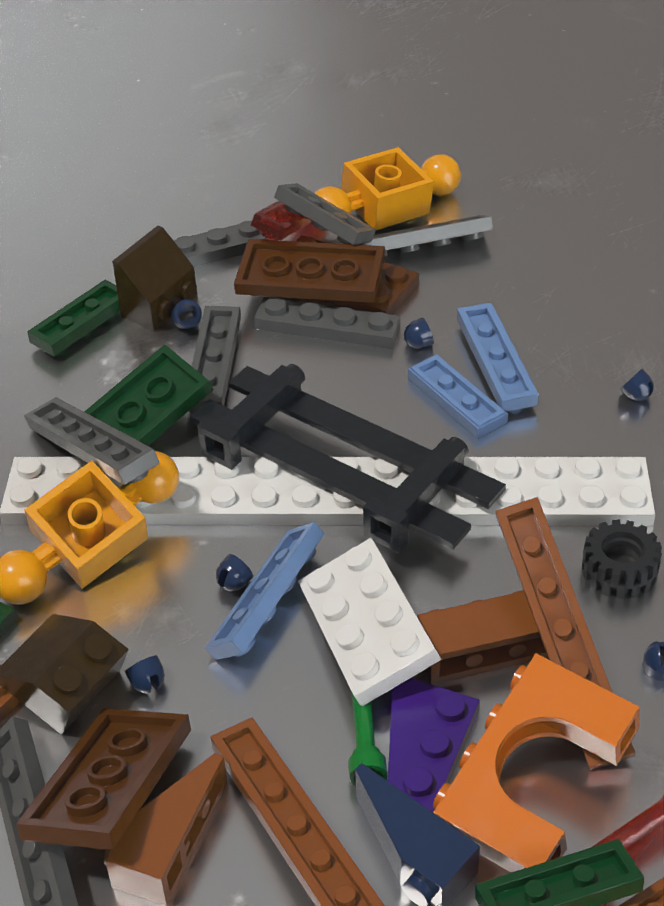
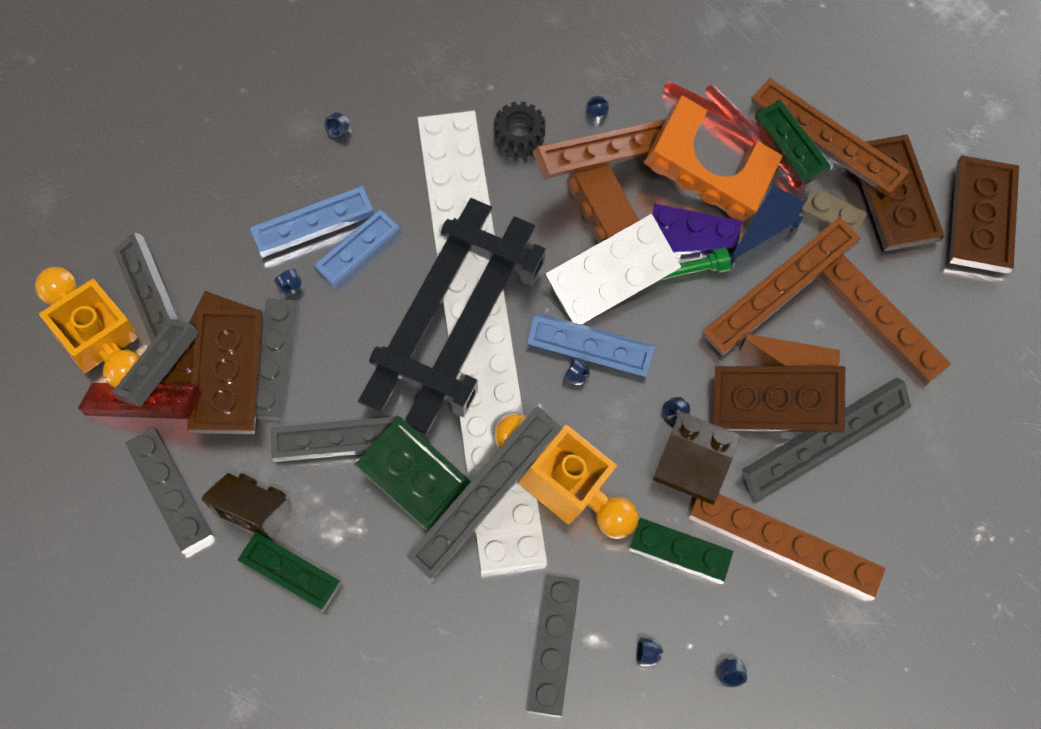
camera: 105 degrees left, 25 degrees up
dark blue hinge [171,300,202,330] -> none

